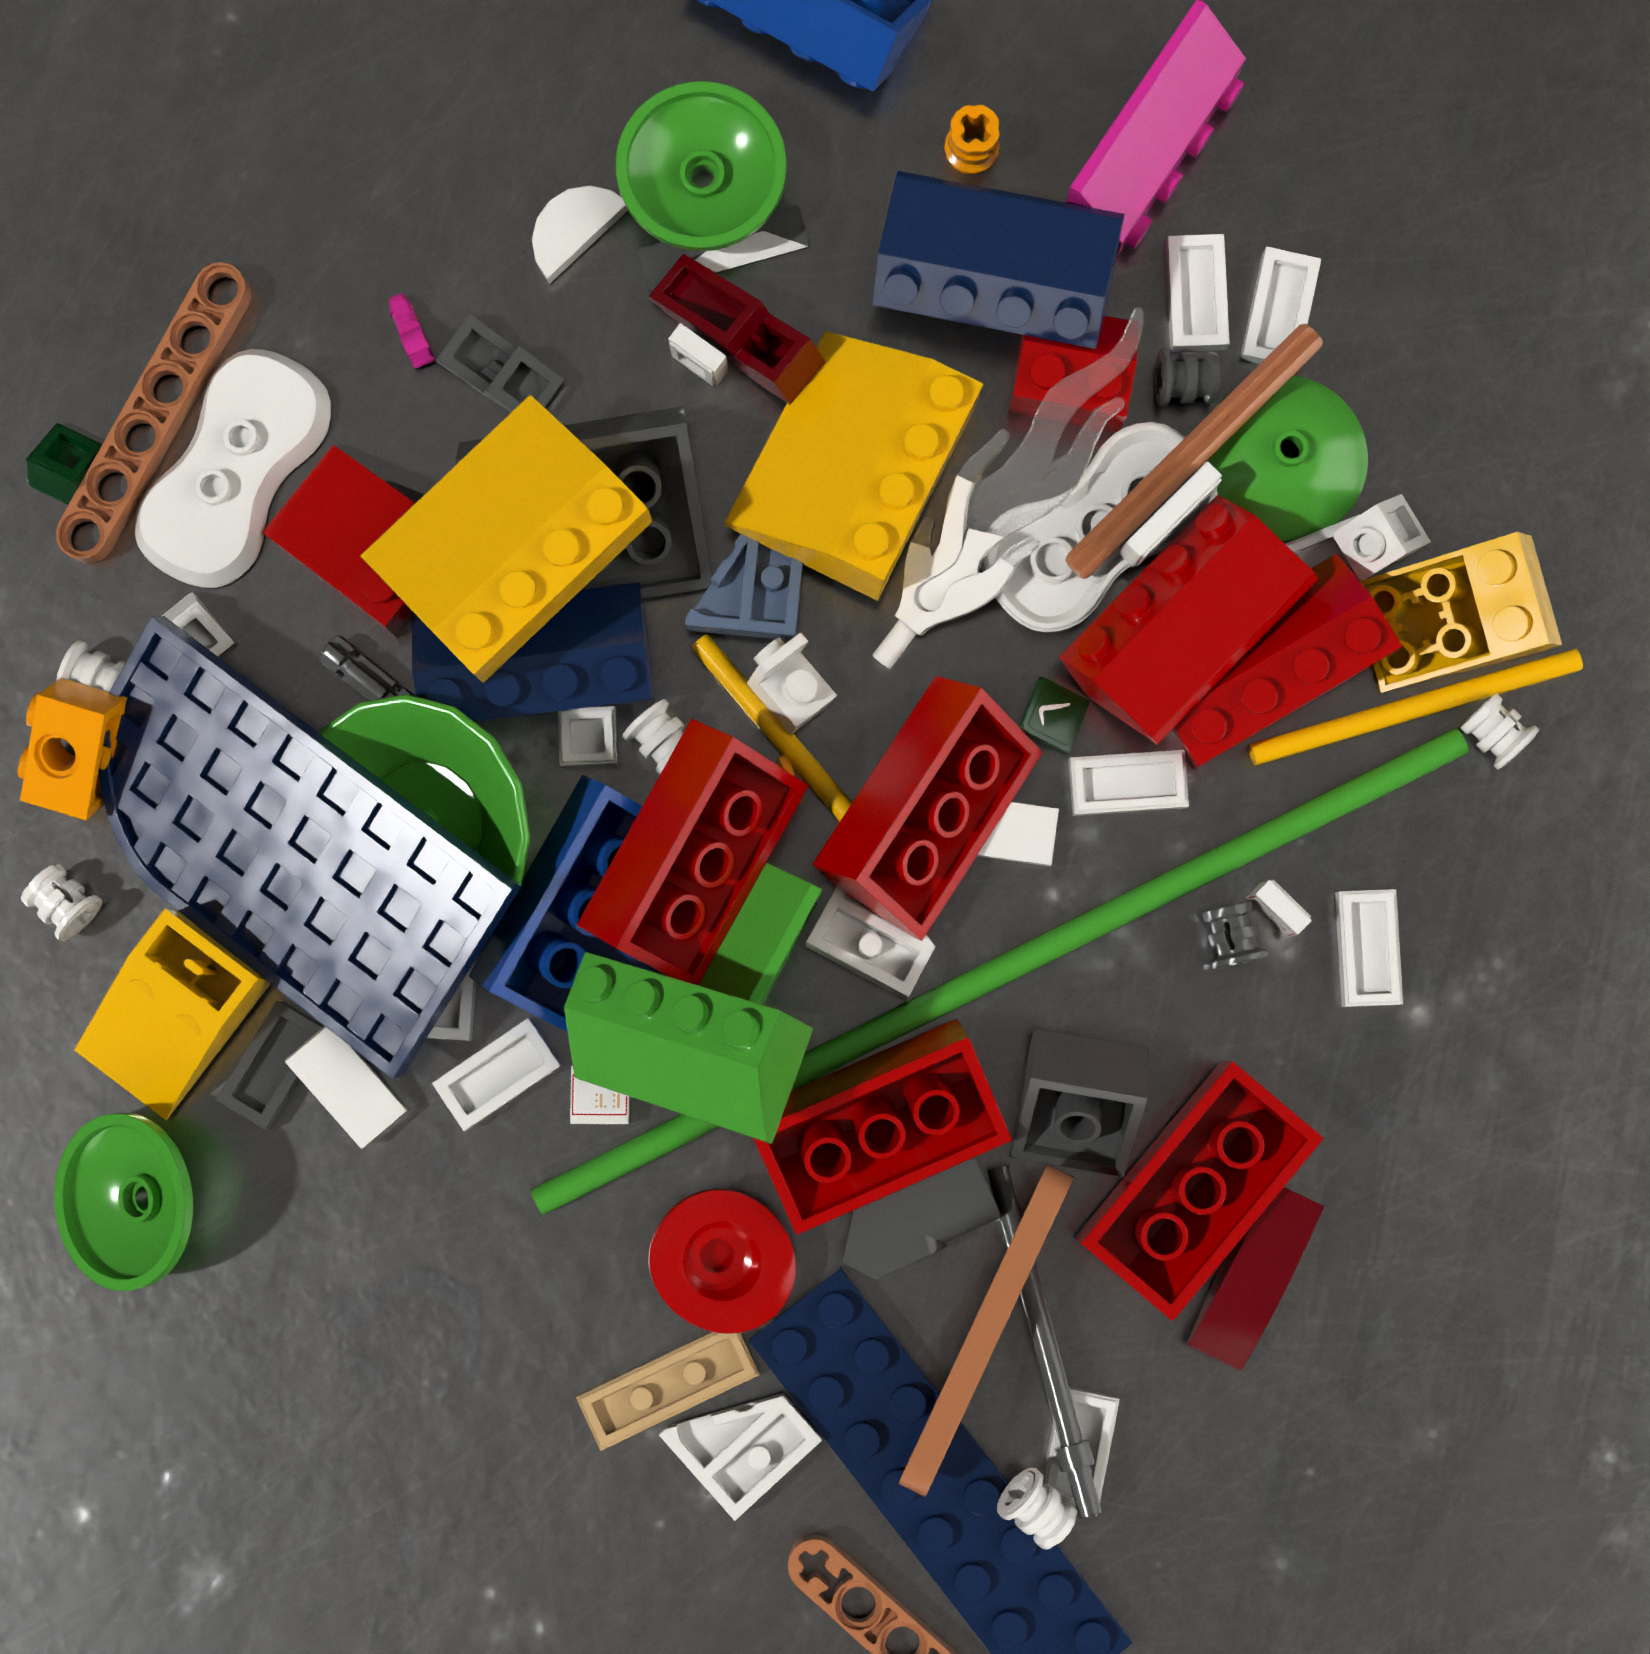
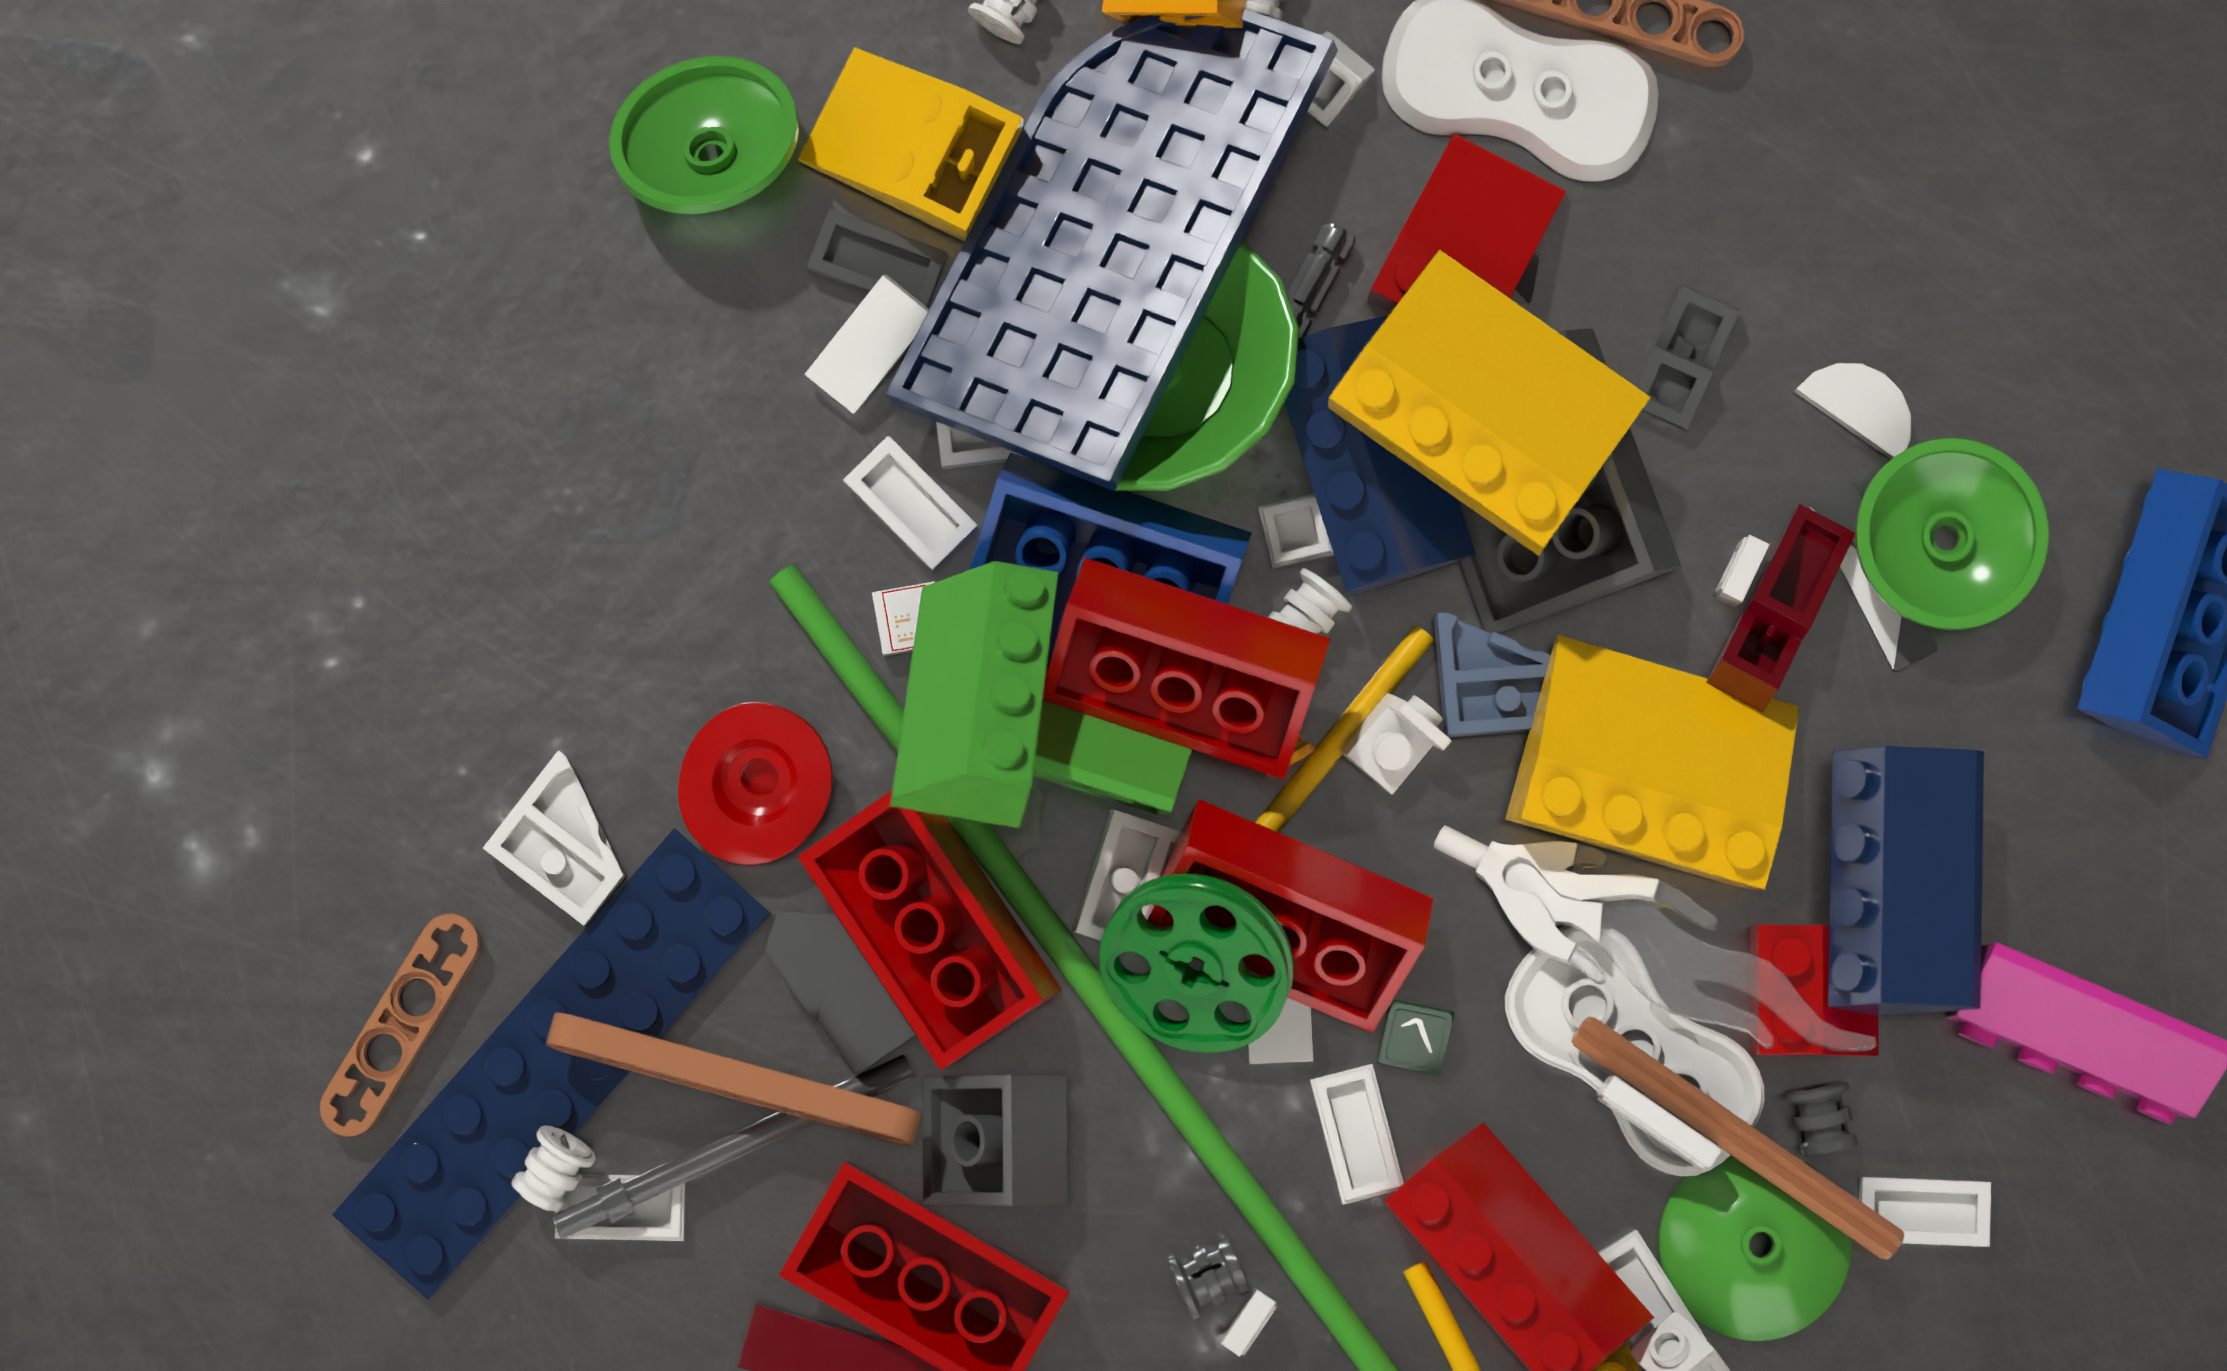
camera: 80 degrees right, 0 degrees up
dark pink piece [389,293,435,369] -> none
tan tile [576,1331,760,1451] -> none
light orange bush [944,105,1000,175] -> none
red slope [1059,495,1318,744] -> none
white tile [1165,234,1230,352] -> none
none -> green wedge [1099,874,1294,1053]

